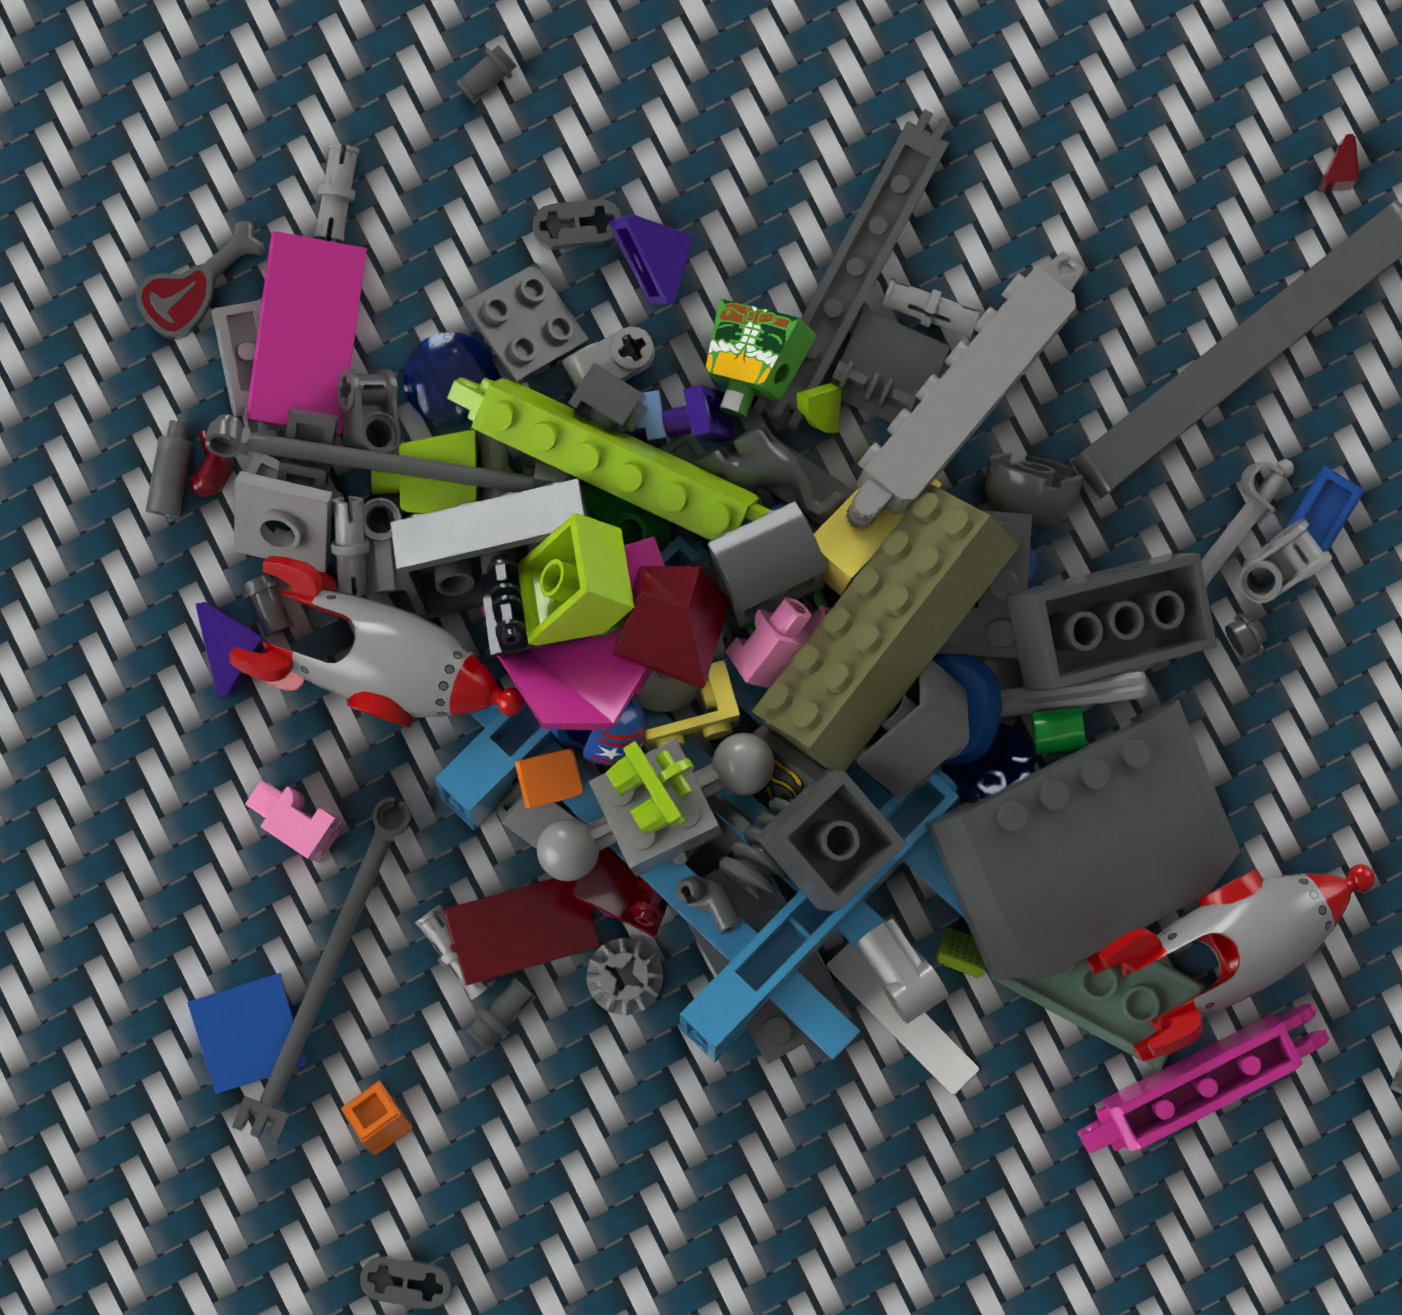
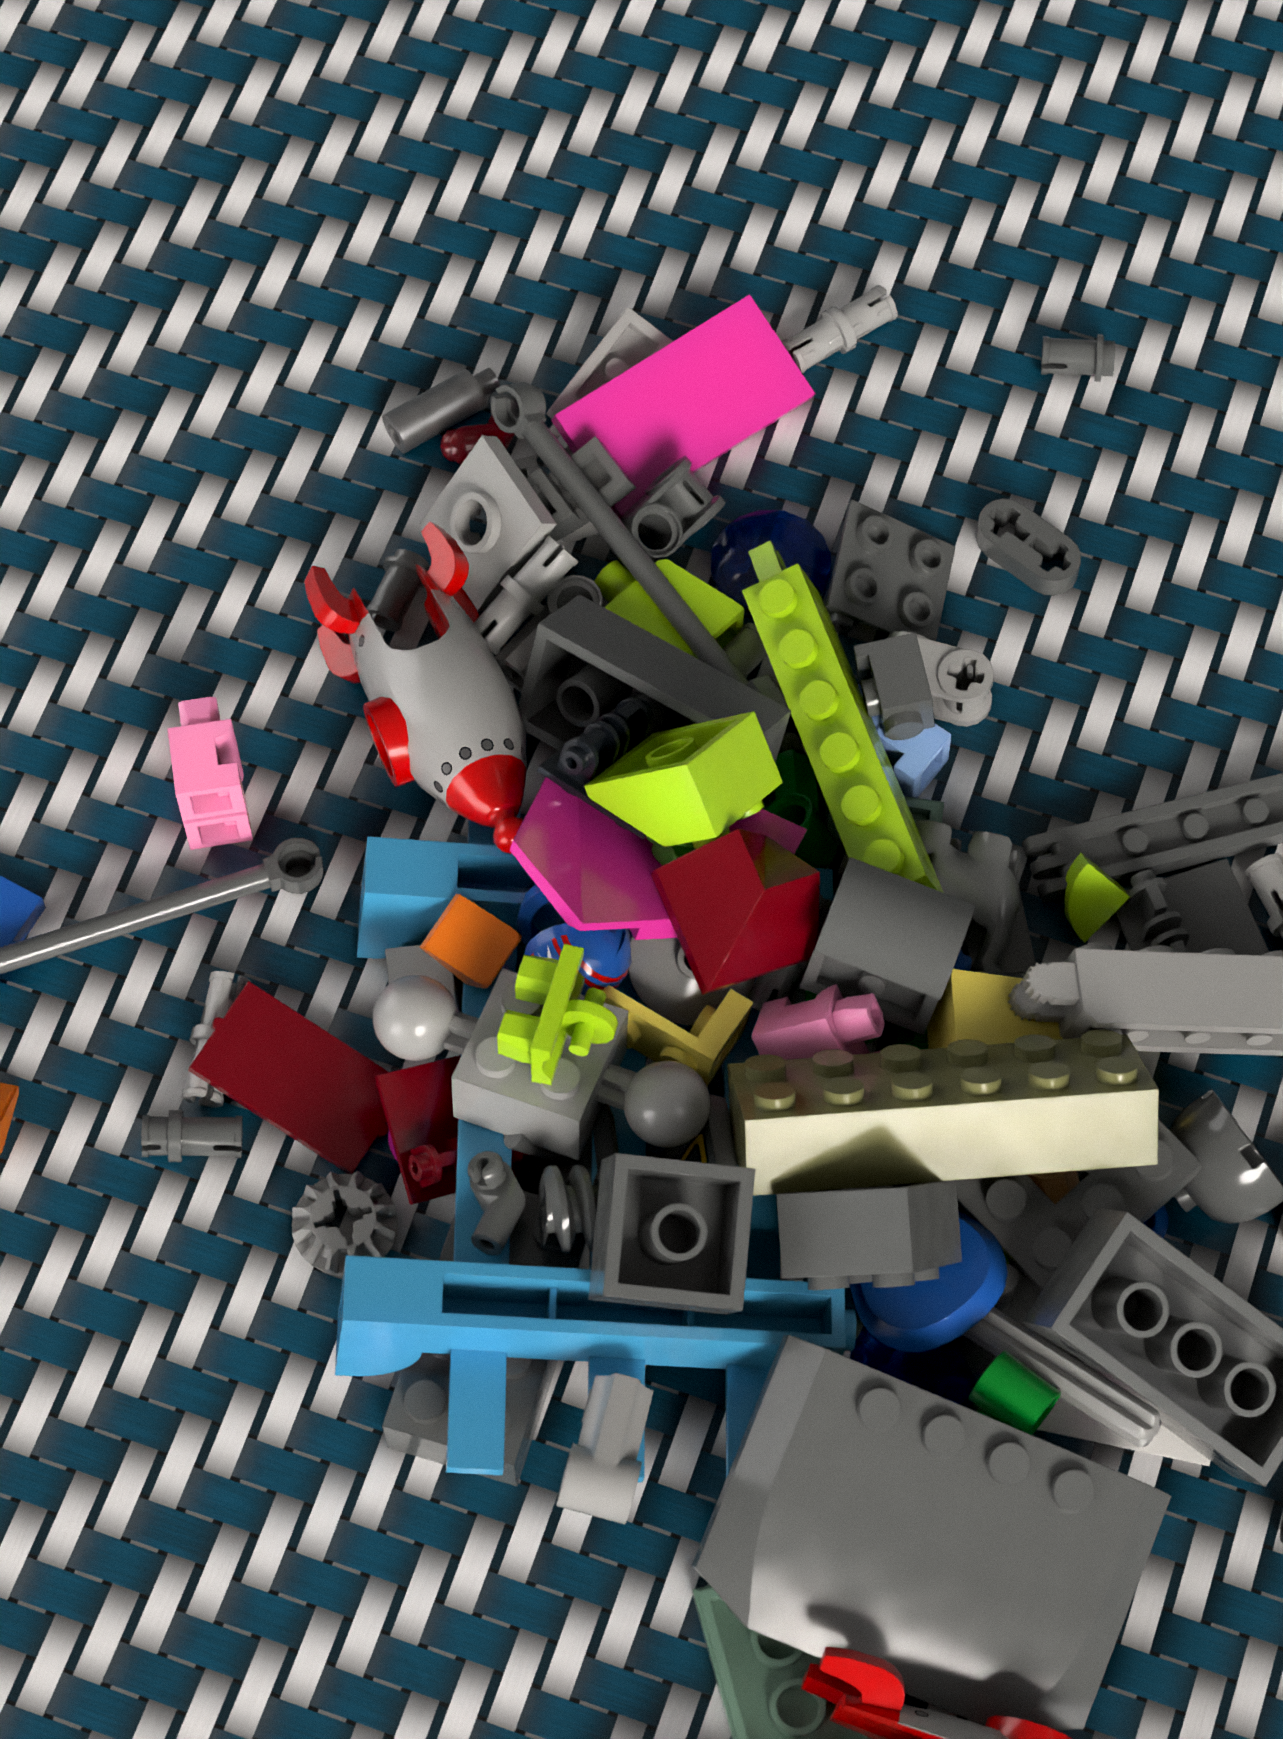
camera: 45 degrees right, 20 degrees down
dark grey piece [136,221,265,340] -> none
dark purple slope [195,602,267,700] -> none
dark purple slope [609,215,693,306] -> none
dark purple tile [662,385,736,443] -> none
torso [706,299,817,419] -> none
white sticker [827,942,979,1095] -> none
lime slope [935,928,986,978] -> none

